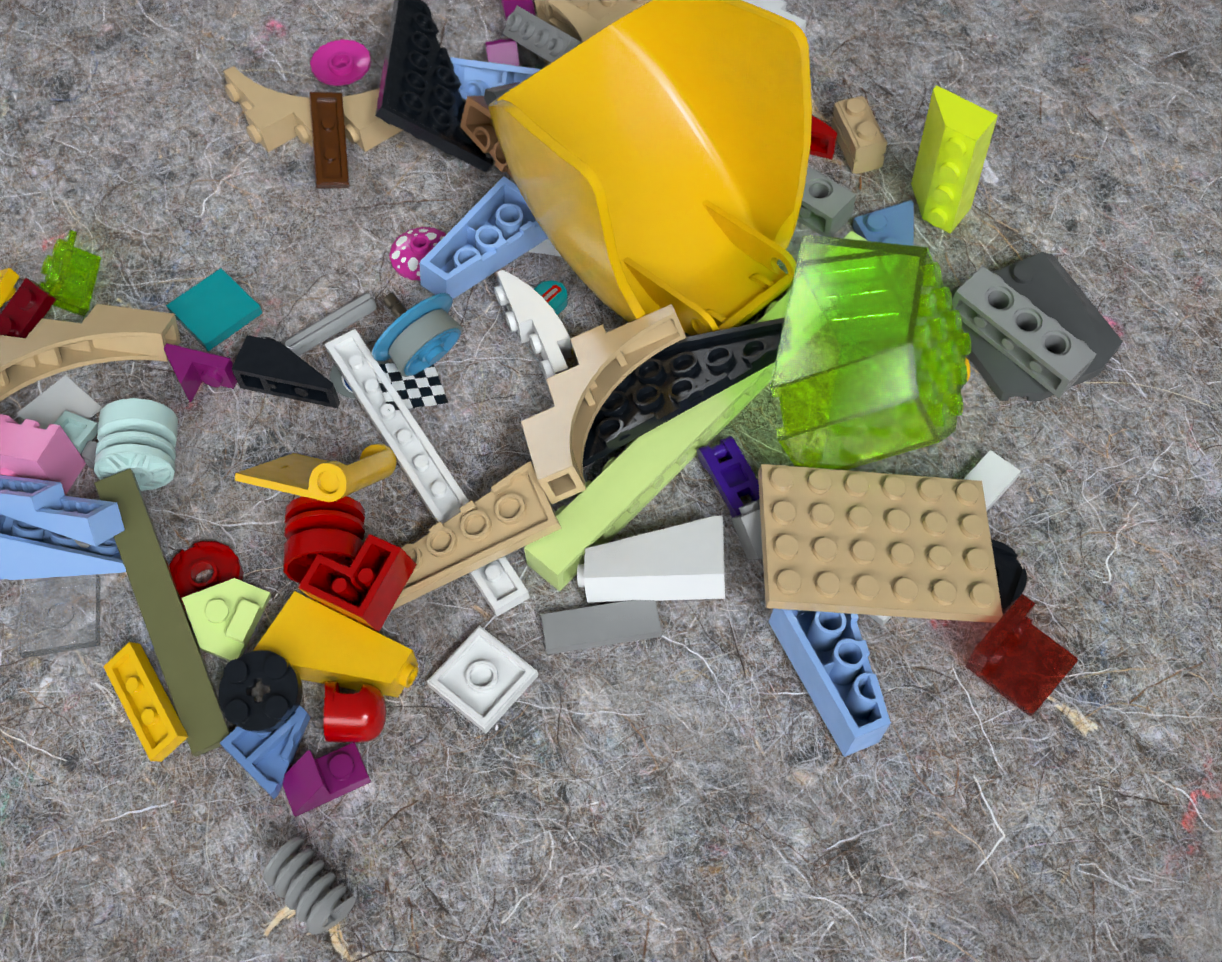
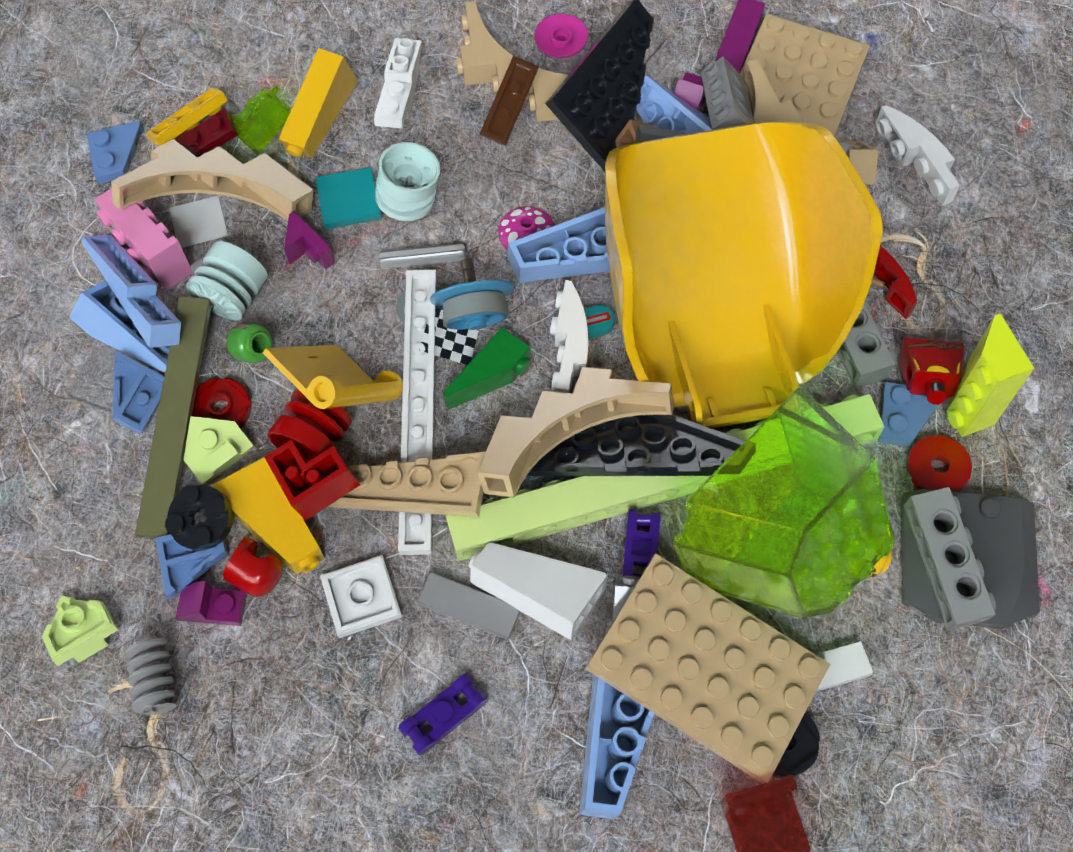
camera: 30 degrees right, 5 degrees up
light aqua plate [54,410,98,454] -> none
yellow plate [103,642,188,762] -> none
black slope [232,335,340,408] -> none
tan brick [831,96,887,174] -> none
none -> yellowish green plate [42,596,118,666]
none -> medium blue wing [112,351,164,435]
none -> bright green head [226,323,273,363]
none -> yellow slope [279,48,358,158]
none -> white slope [374,38,422,128]
none -> light aqua wheel [375,142,440,221]
none -> dark purple plate [398,672,489,756]
none -> green slope [443,327,532,409]
none -> red torso [897,338,964,405]
none -> red tile [906,435,972,492]

